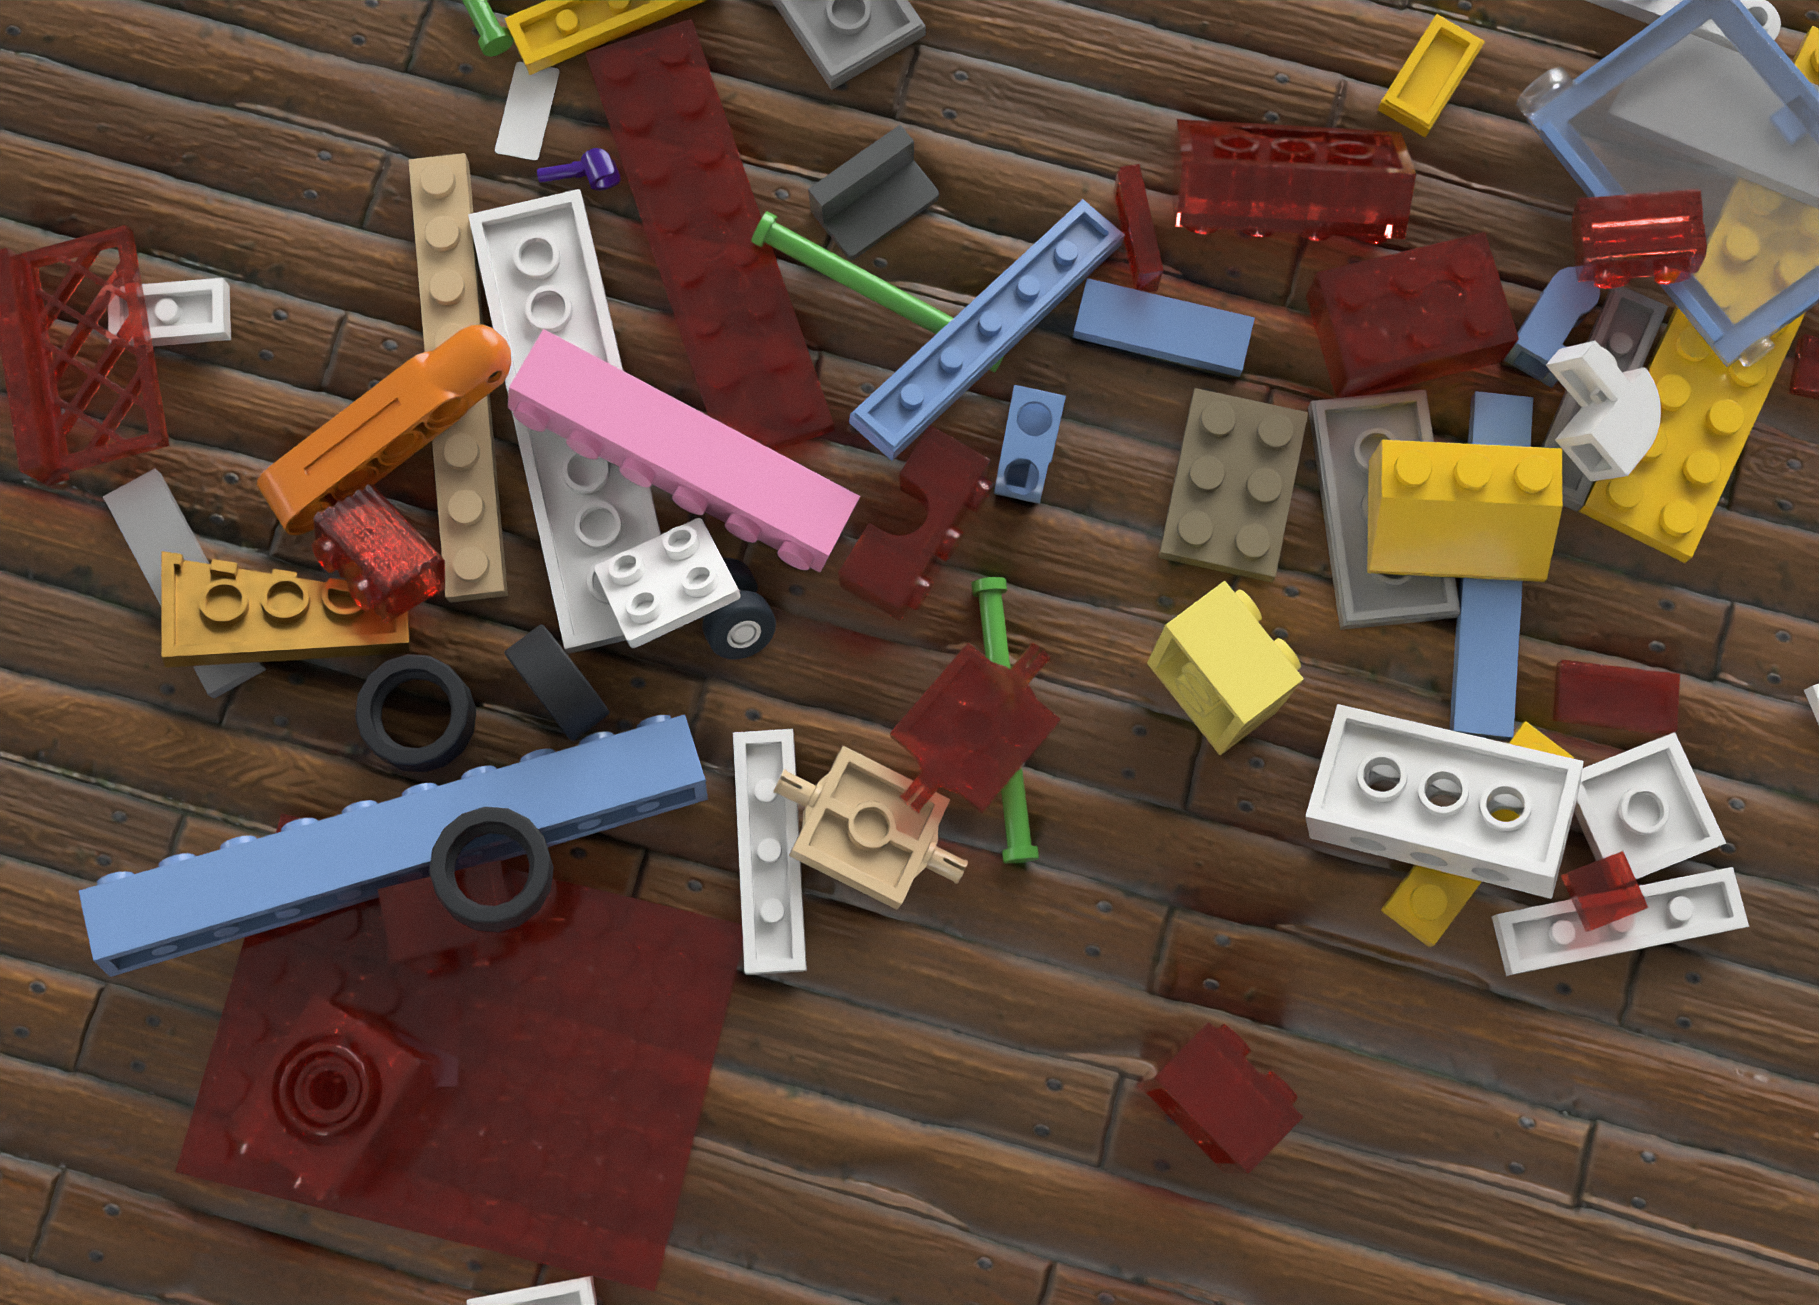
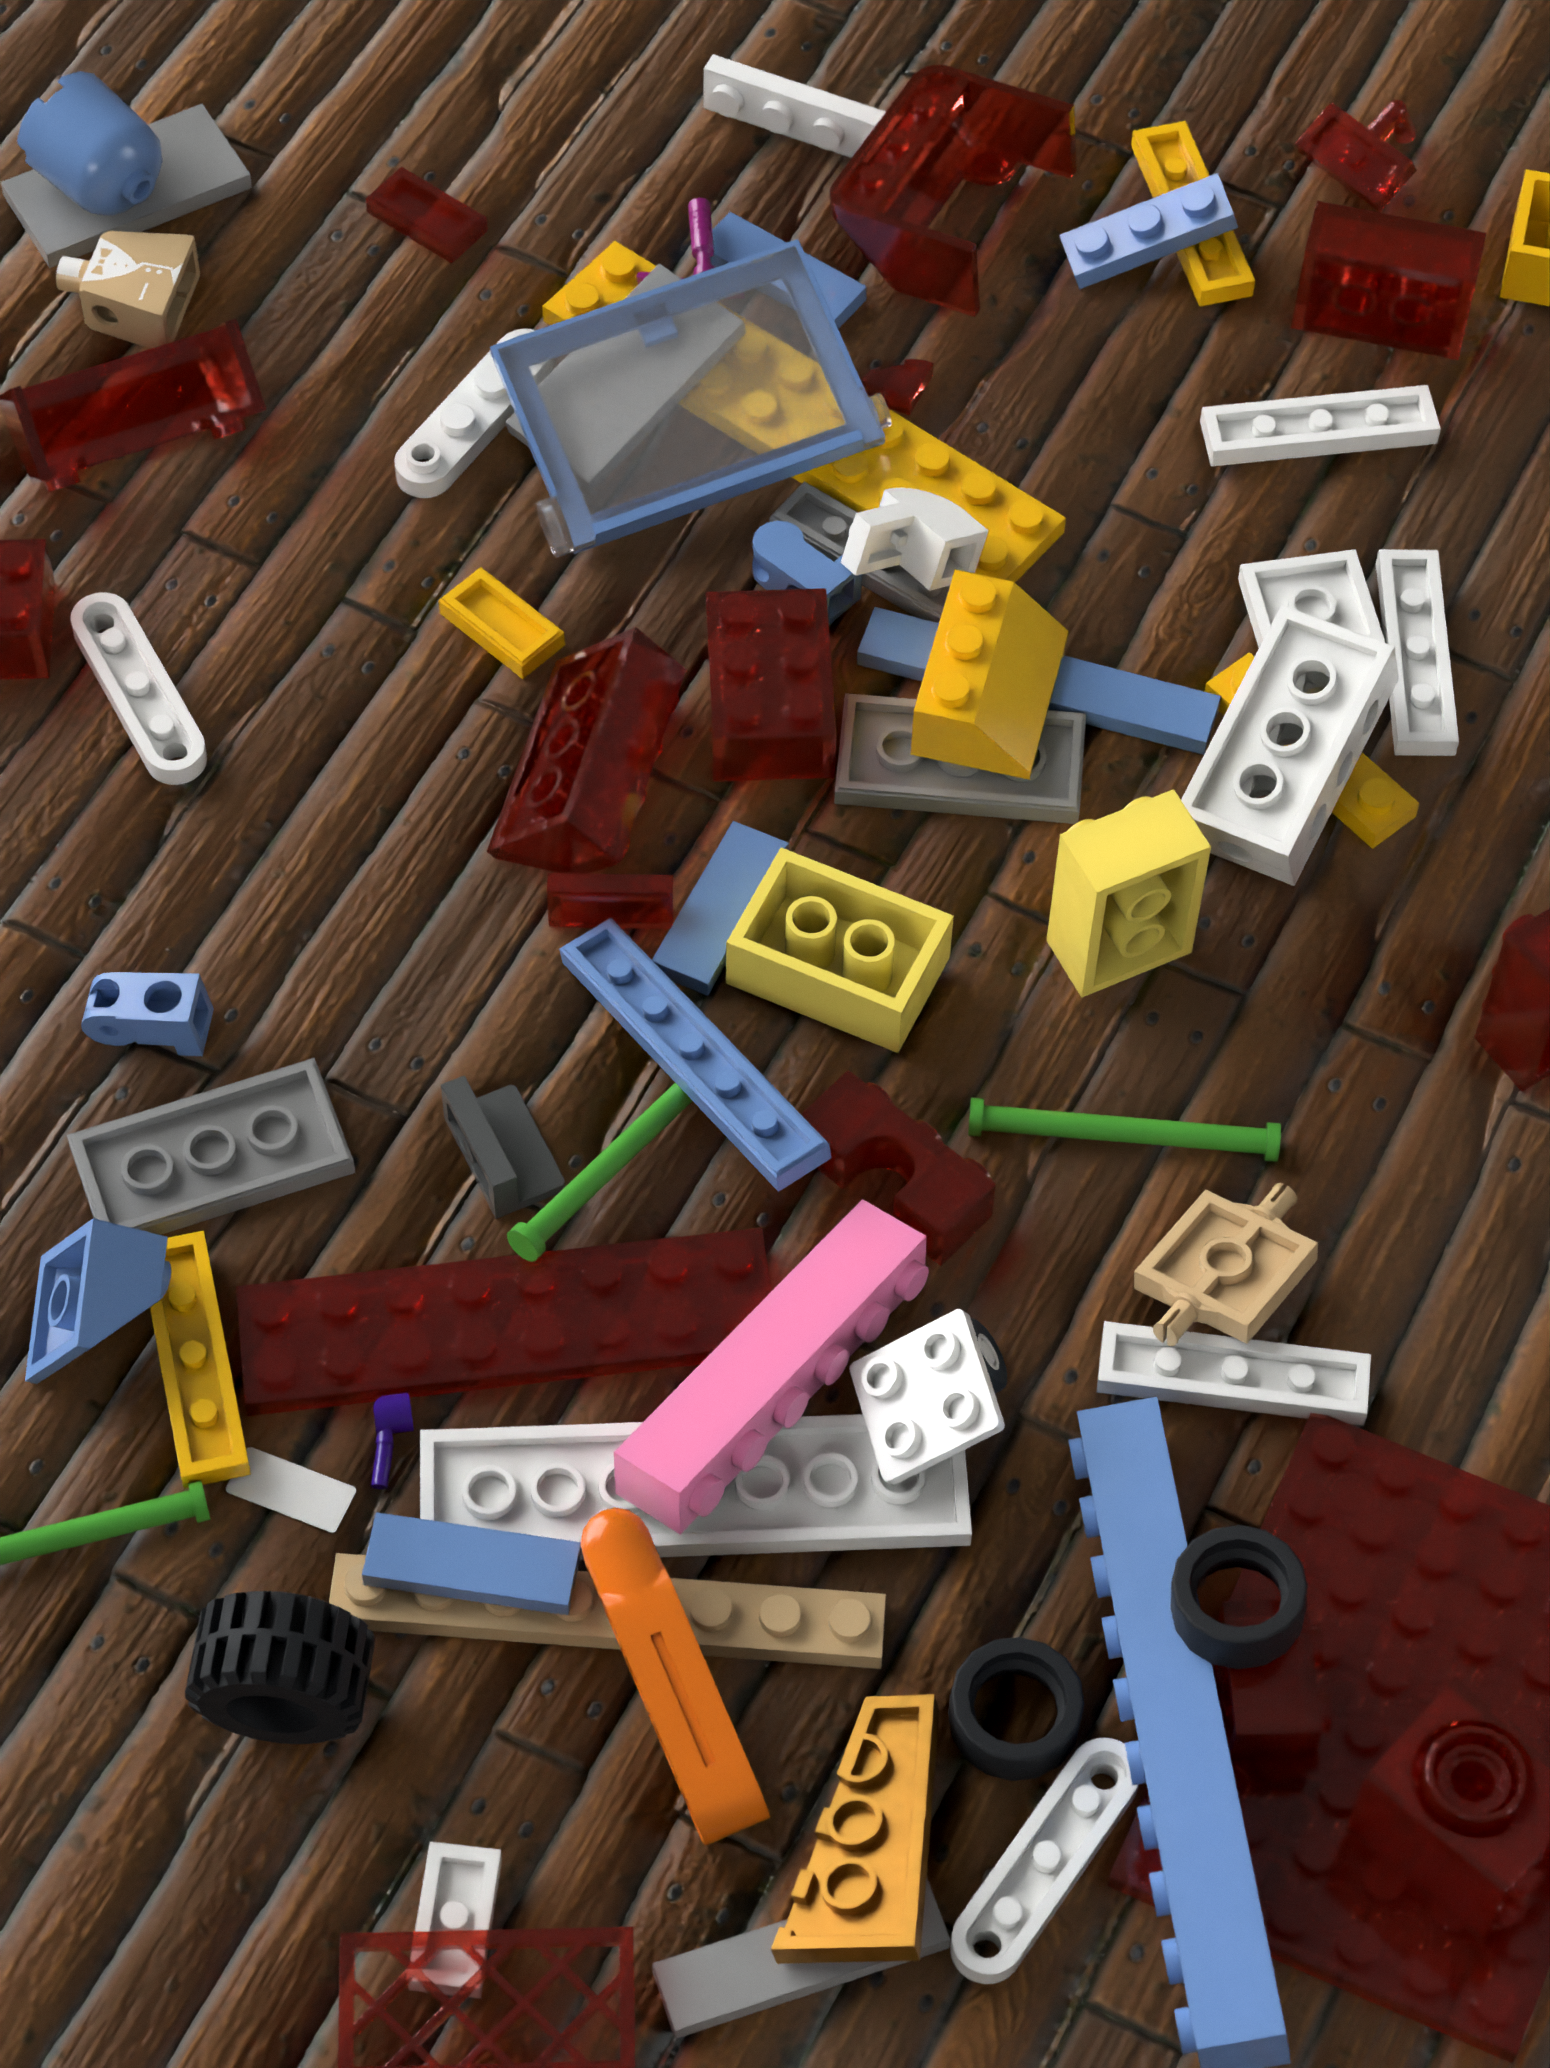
camera: 80 degrees left, 20 degrees down
clear red brick [312,484,445,623] -> none
black tyre [504,625,610,741] -> none
clear red plate [890,643,1061,814] -> none
medium blue leg [994,385,1066,504] -> none
dark tan plate [1158,388,1308,583] -> none
clear red tile [1553,660,1680,735] -> none
clear red tile [1561,851,1649,932] -> none
clear red brick [1571,189,1707,289] -> none
none -> black tyre [185,1591,375,1744]
none -> medium blue tile [362,1512,581,1615]
none -> light yellow brick [726,847,954,1053]
none -> white plate [950,1738,1139,1984]

